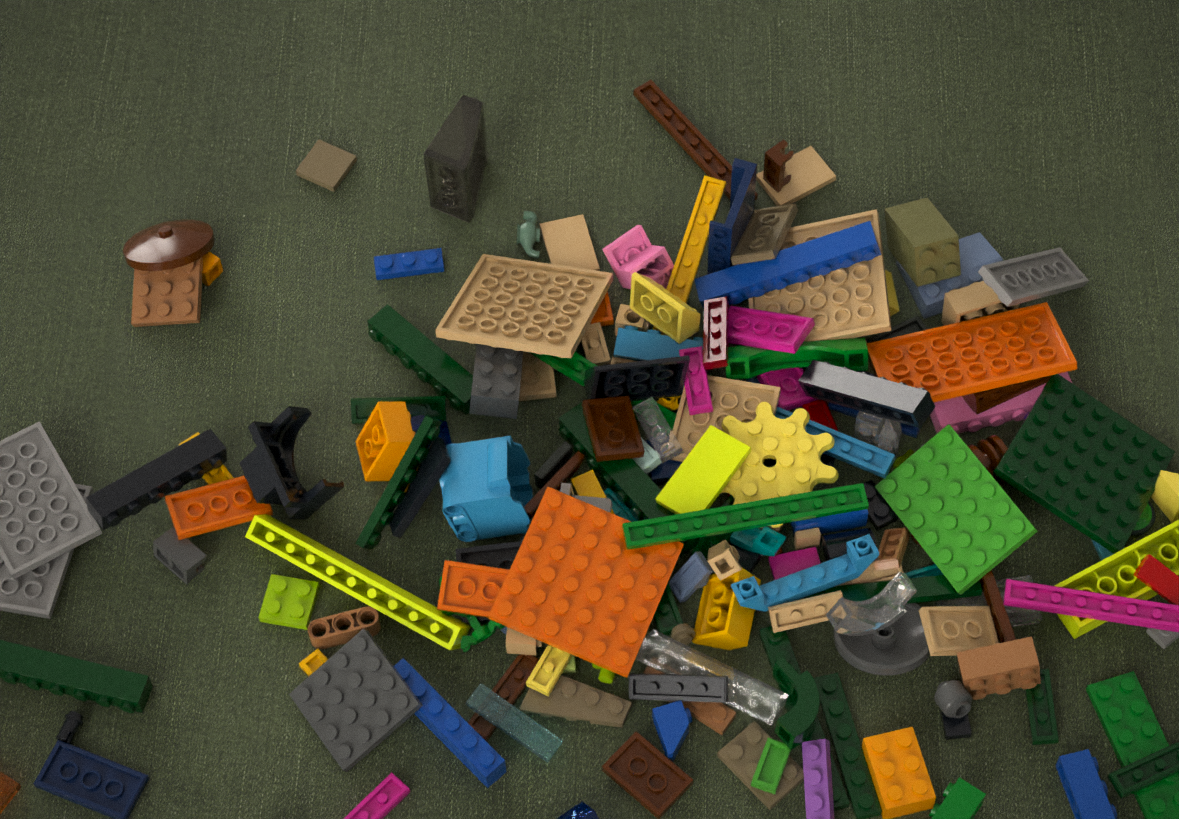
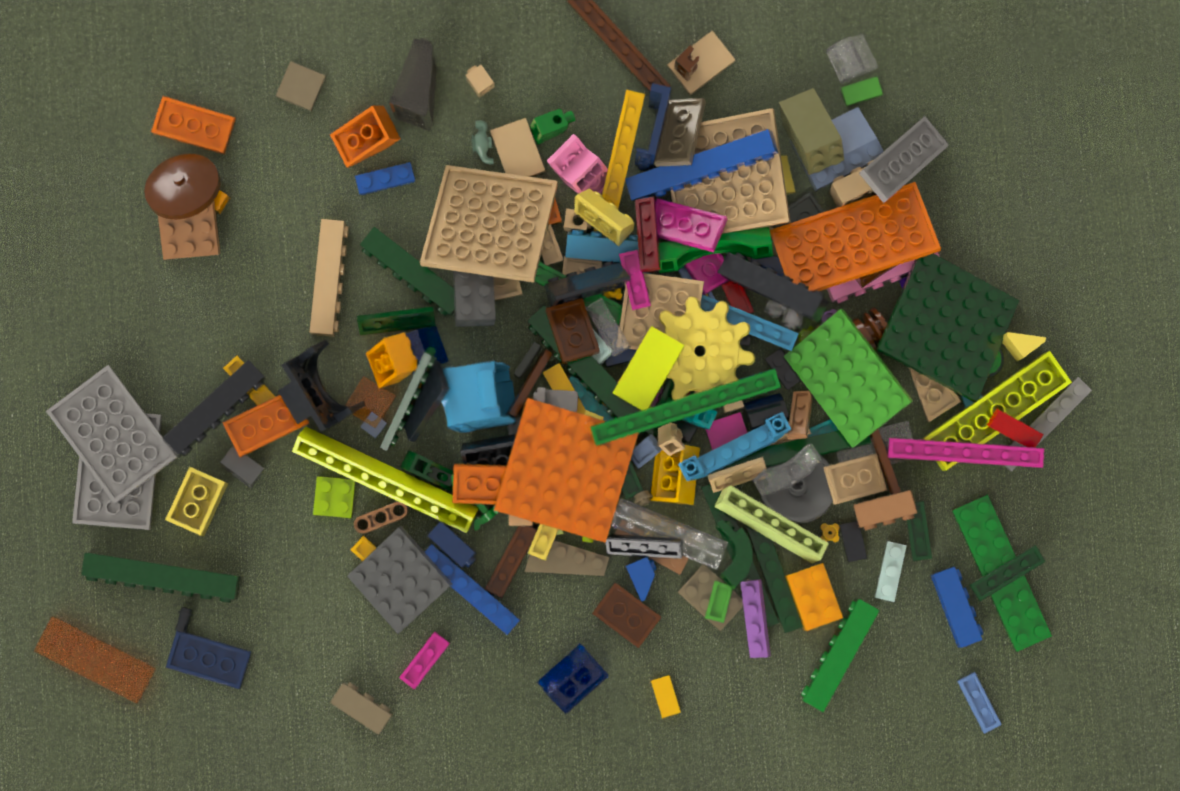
camera: 10 degrees left, 25 degrees up
clear light blue tile [465,683,563,763] -> none
dark grey head [934,680,972,718] -> none
none -> orange tile [151,96,236,155]
none -> light yellow brick [165,467,228,536]
none -> tan brick [310,219,349,337]
none -> orange slope [330,105,401,168]
none -> clear orange tile [345,376,396,429]
none -> sand blue tile [360,412,388,438]
none -> dark green slope [400,450,454,492]
none -> dark blue window [428,522,476,568]
none -> tan brick [466,65,495,97]
none -> green torso [529,109,575,145]
none -> yellowish green brick [714,486,828,564]
none -> yellow plate [820,523,840,542]
none -> clear brick [826,34,878,84]
none -> bright green tile [841,76,883,107]
none -> light aqua plate [875,541,907,602]
none -> tan wing [909,368,961,423]

